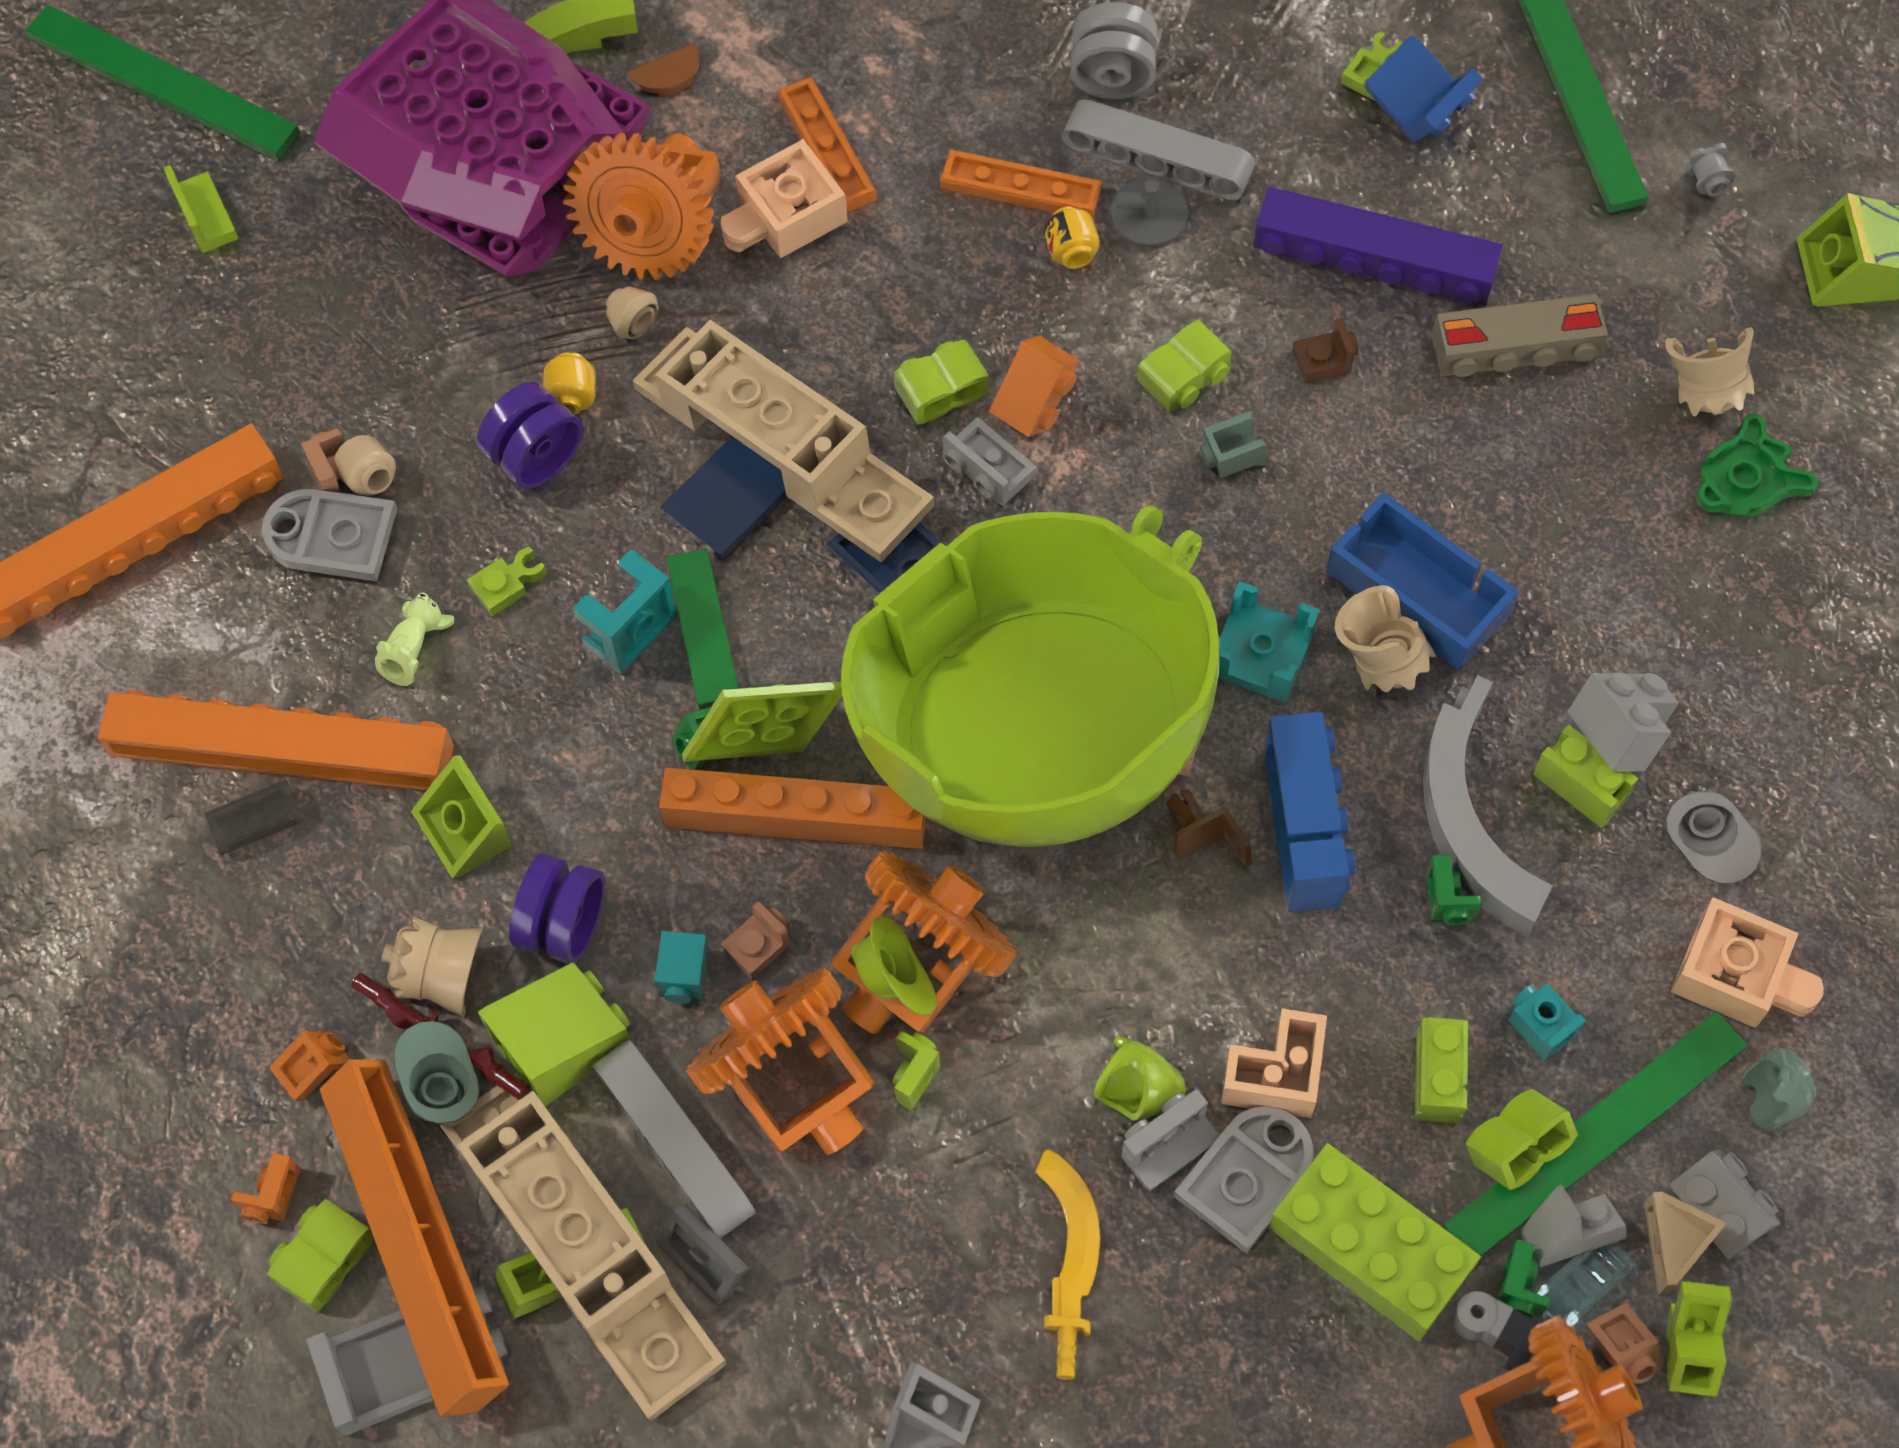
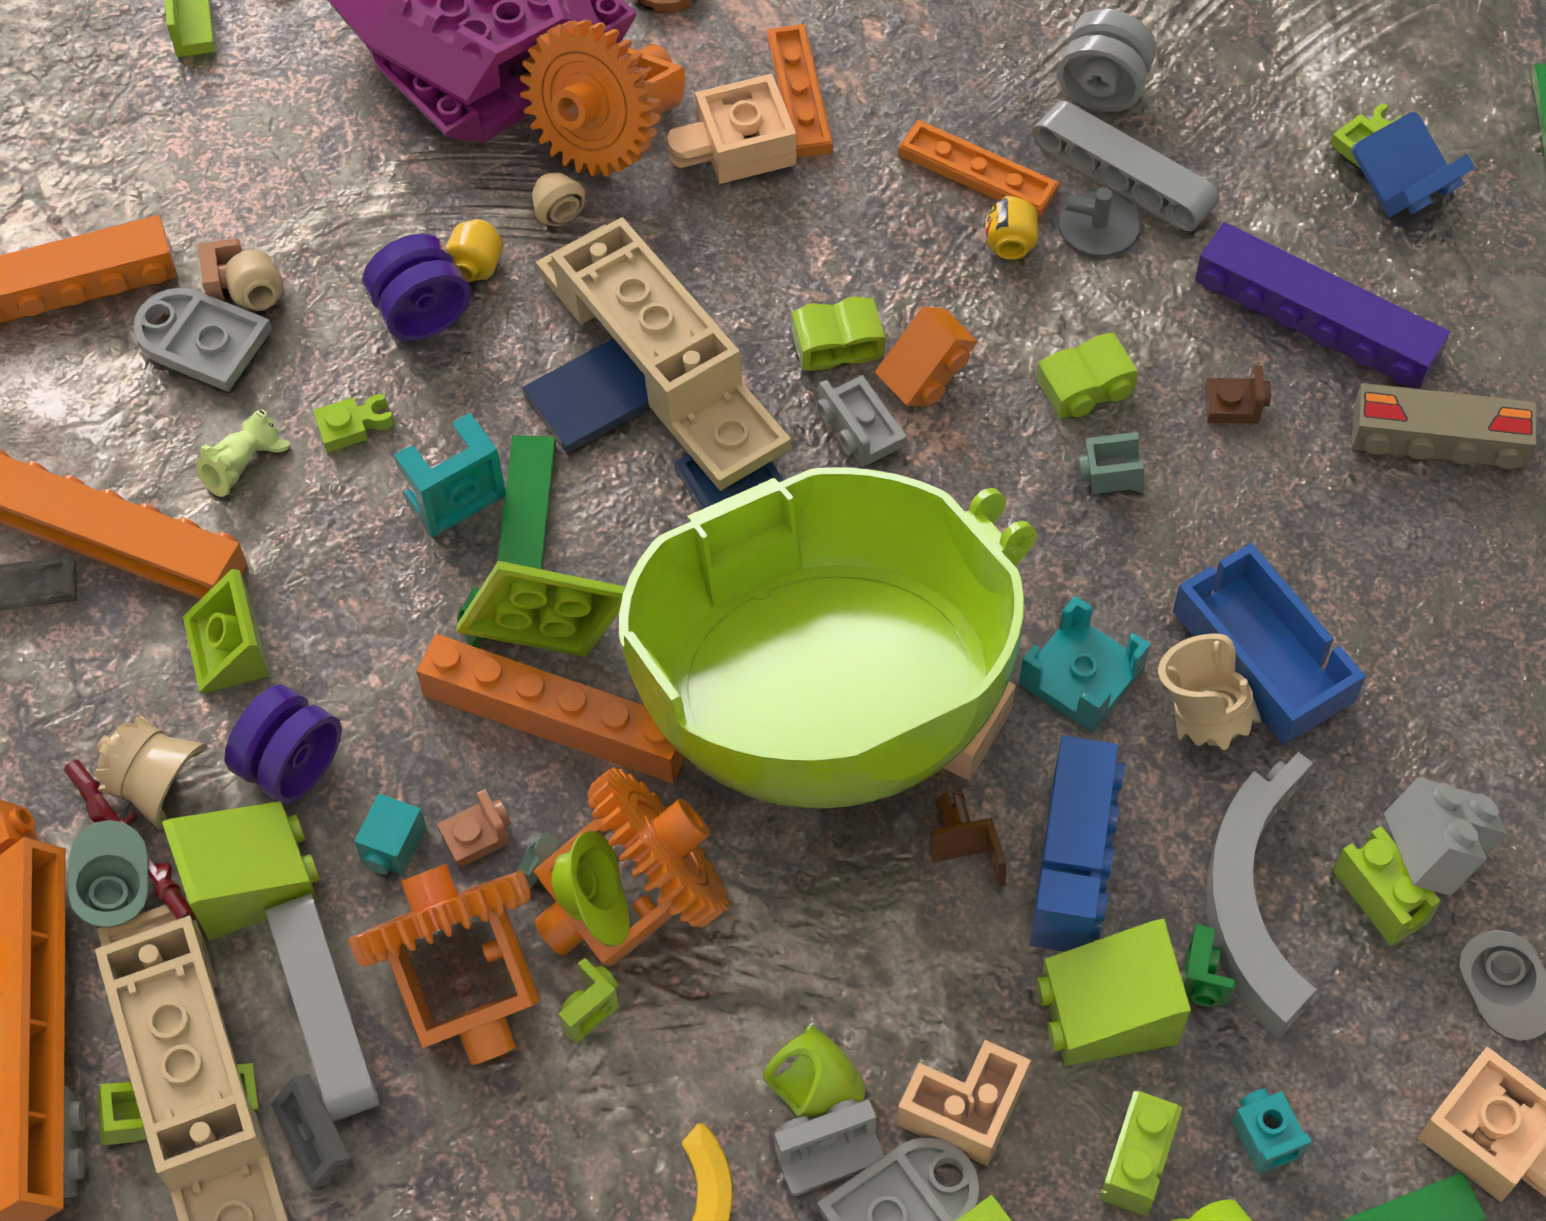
camera: 15 degrees right, 5 degrees down
none -> sand green tile [516,832,560,888]
none -> lime slope [1036,919,1191,1066]

